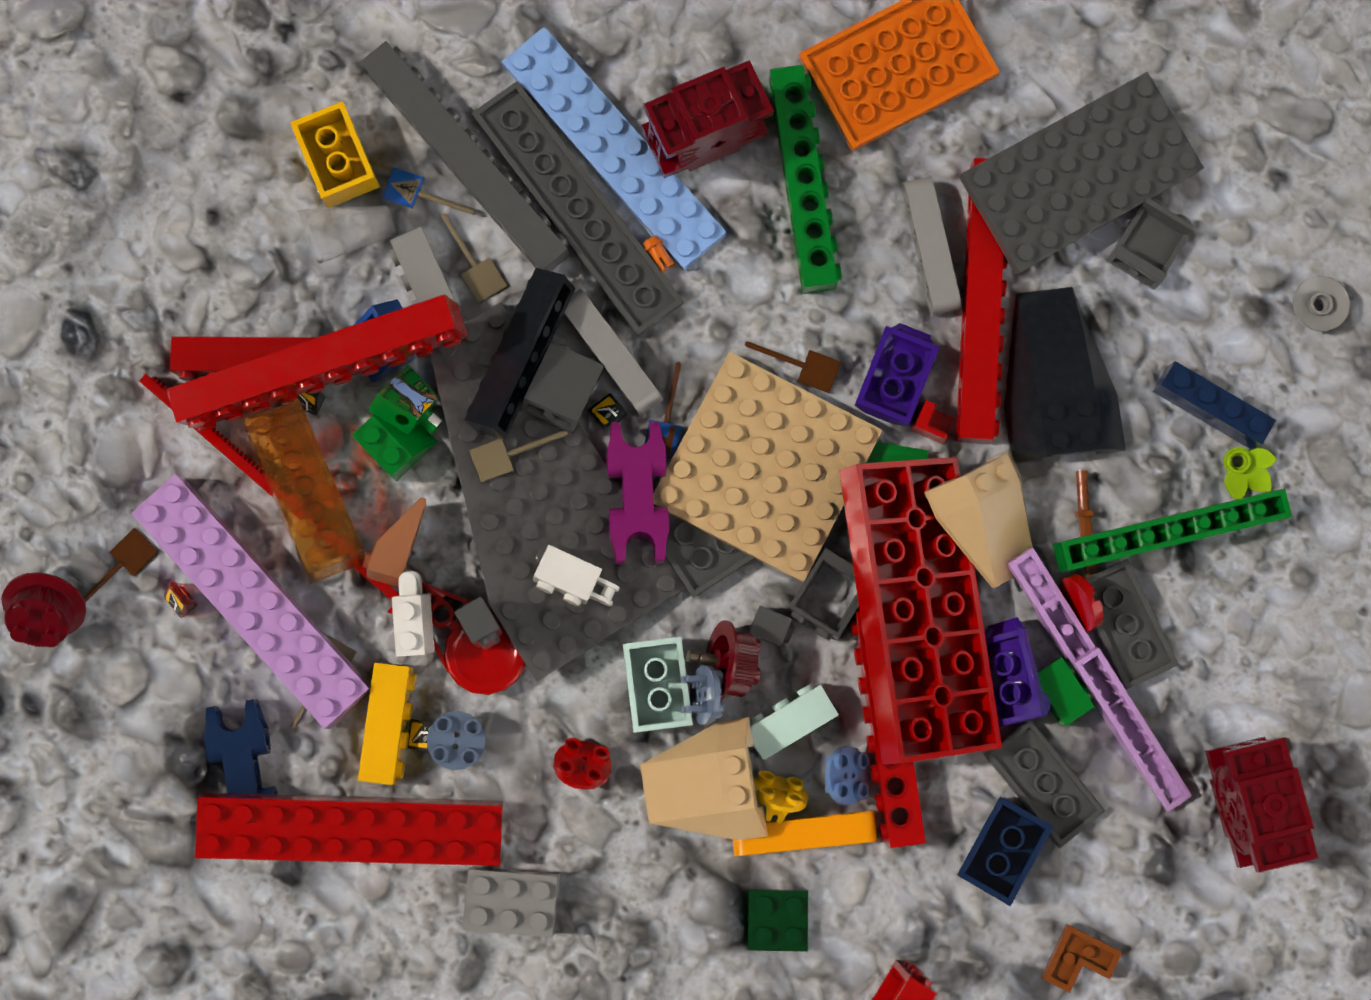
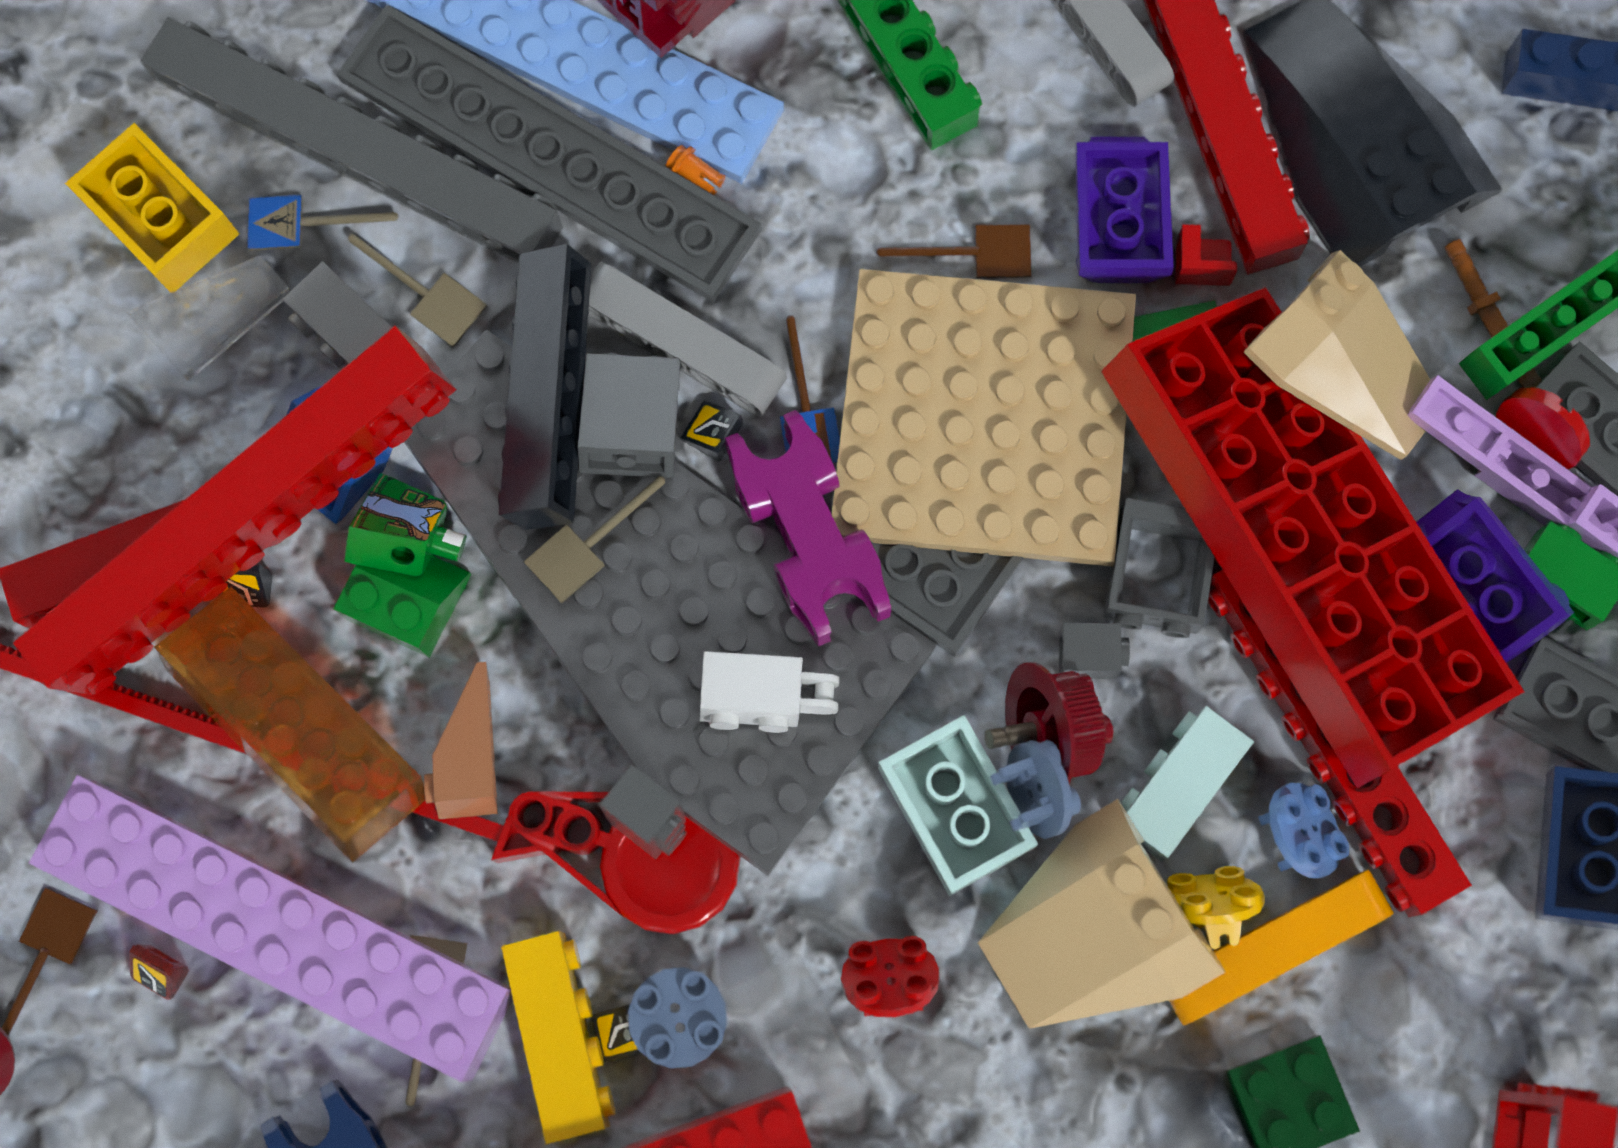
camera: 15 degrees left, 5 degrees down
white brick [392,571,435,657] -> none

